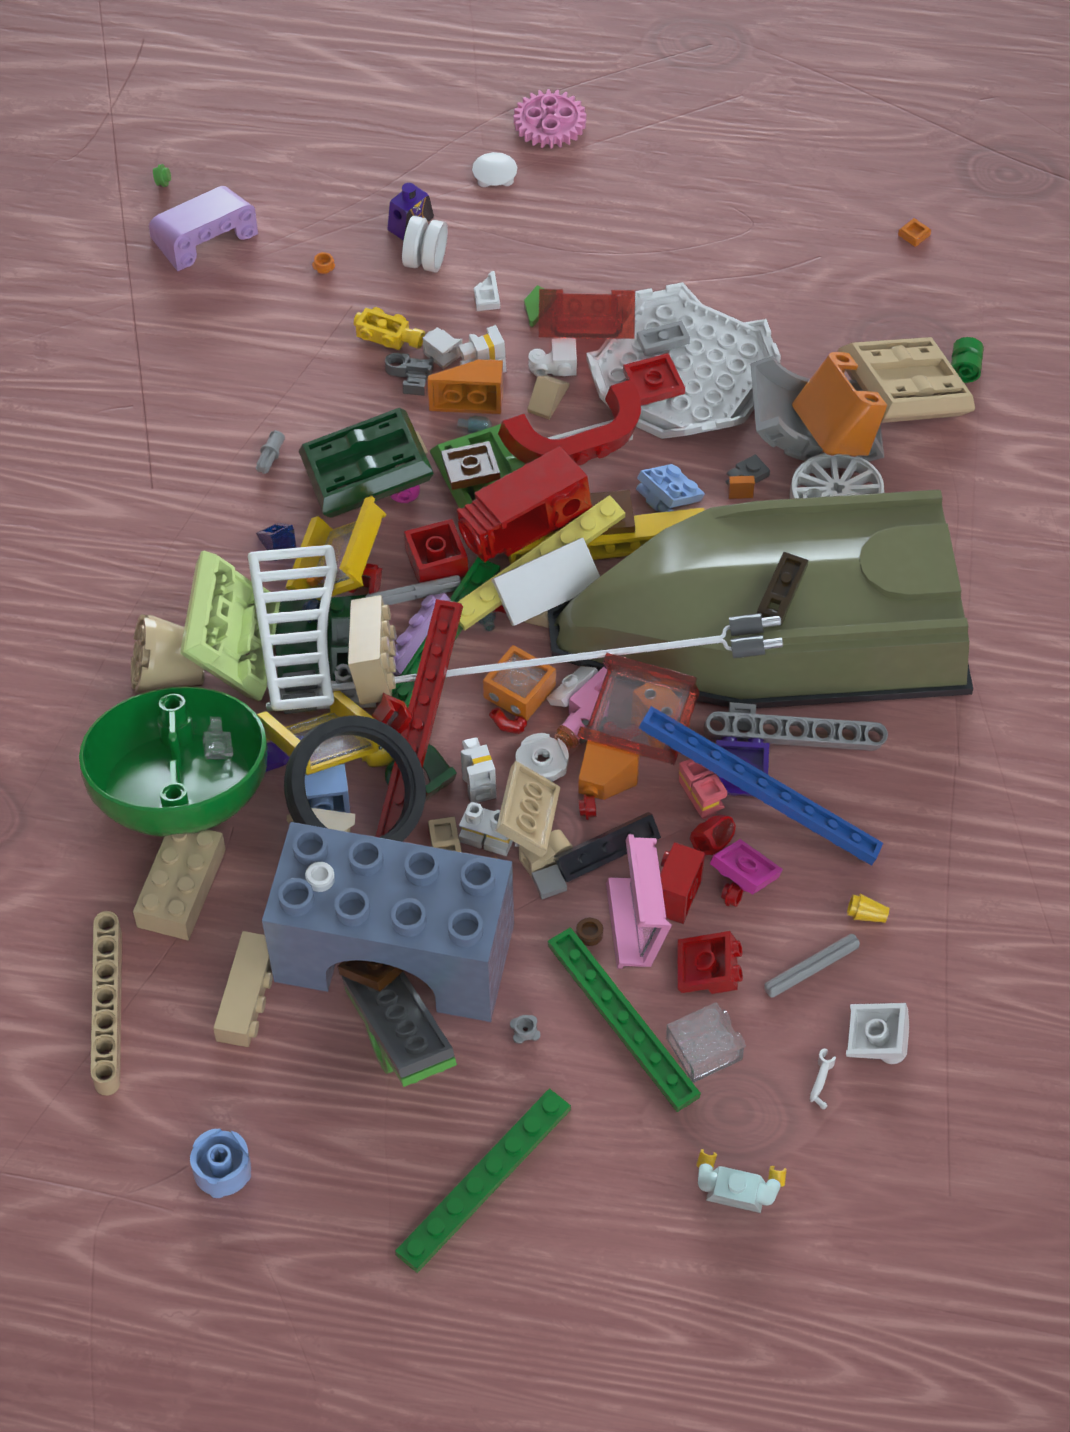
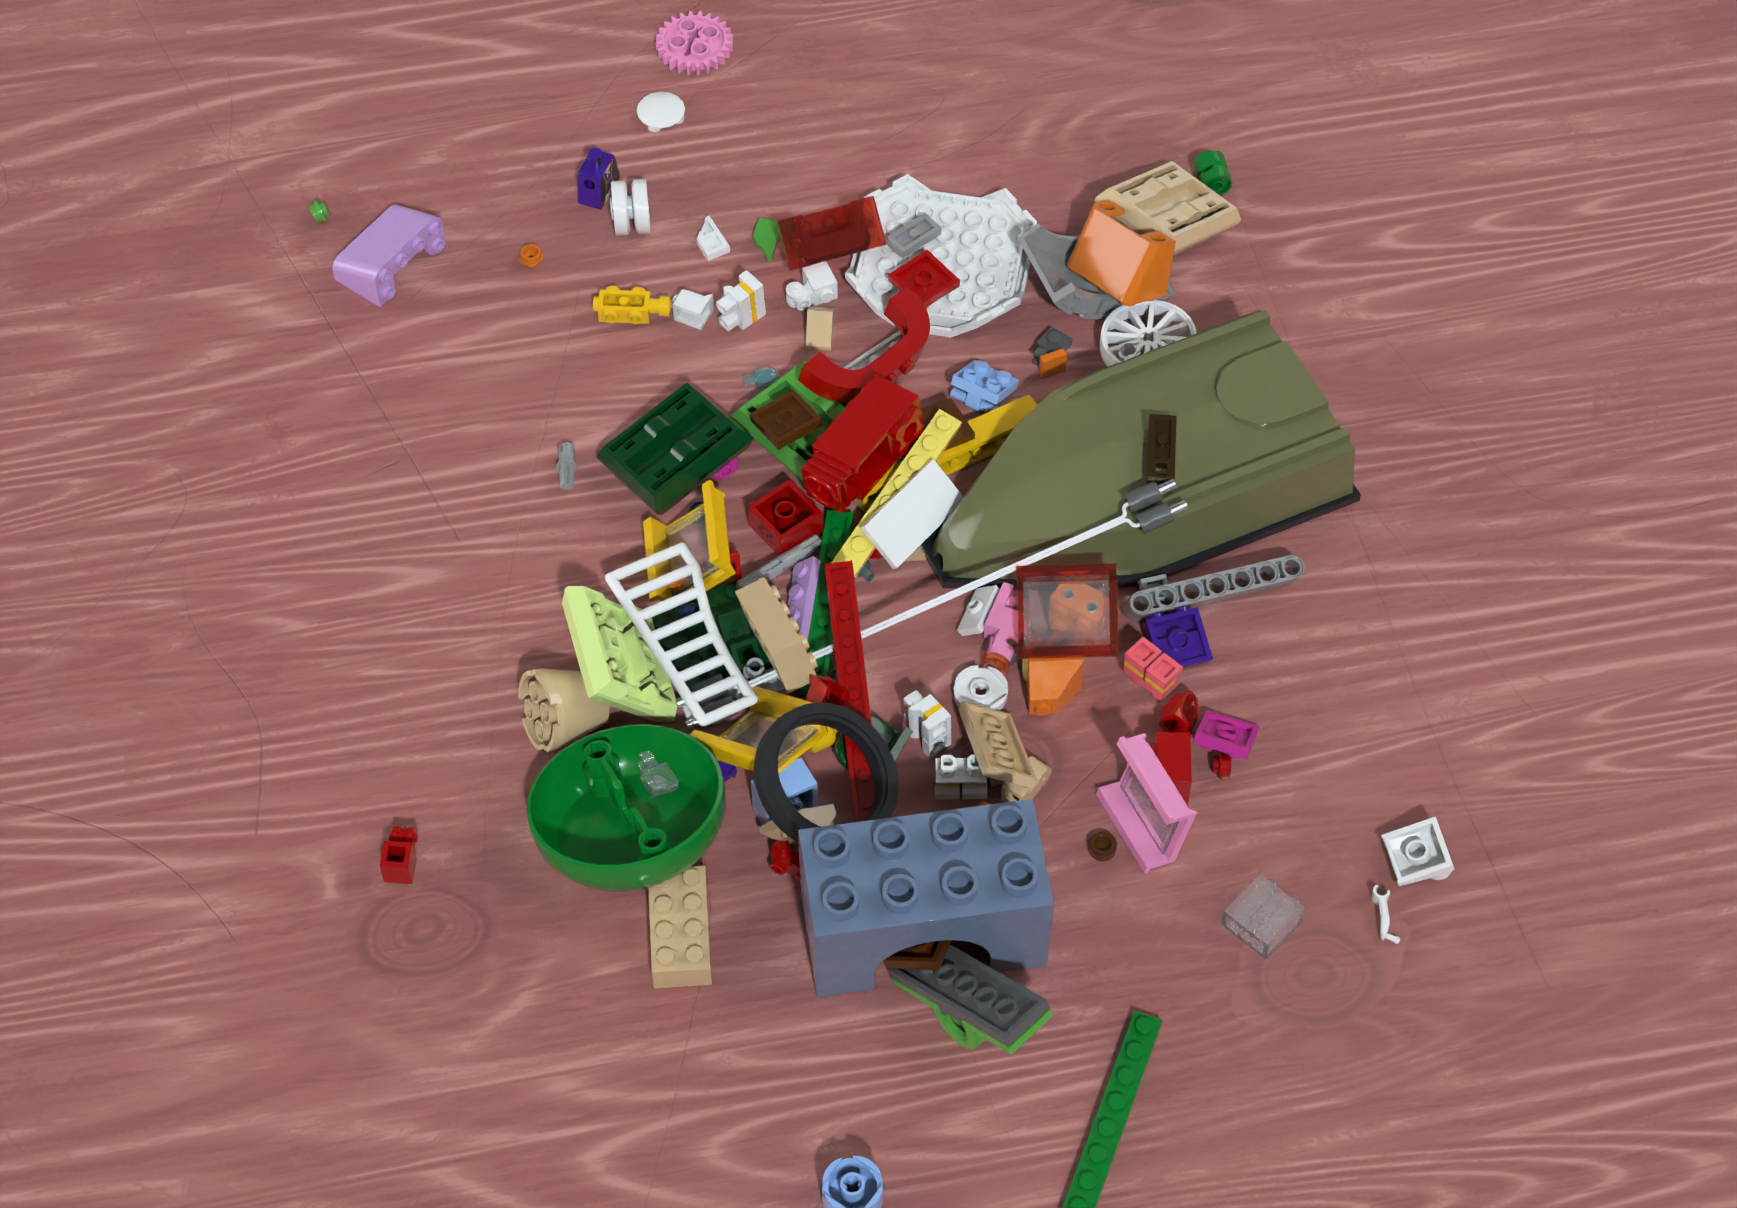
camera: 20 degrees left, 0 degrees up
tan beam [91,911,122,1096] -> none
tan brick [213,931,273,1047] -> none
clear blue slope [256,523,296,561] -> none
white tile [305,862,334,892] -> none
dark grey piece [385,353,434,396] -> none
orange slope [428,359,503,414] -> none
tan slope [428,817,461,852] -> none
orange piece [483,645,556,721] -> none
red arm [489,707,527,734] -> none
light grey plate [510,1015,541,1044] -> none
light grey tile [532,864,567,899] -> none
green plate [548,927,701,1112] -> none
black plate [554,812,661,882] -> none
red plate [579,794,597,820] -> none
blue plate [638,706,883,866] -> none
red plate [678,931,743,994] -> none
light aqua torso [696,1149,787,1213] -> none
light grey axle [764,934,860,997] -> none
yellow cone [847,893,889,923] -> none
orange tile [898,218,931,247] -> none

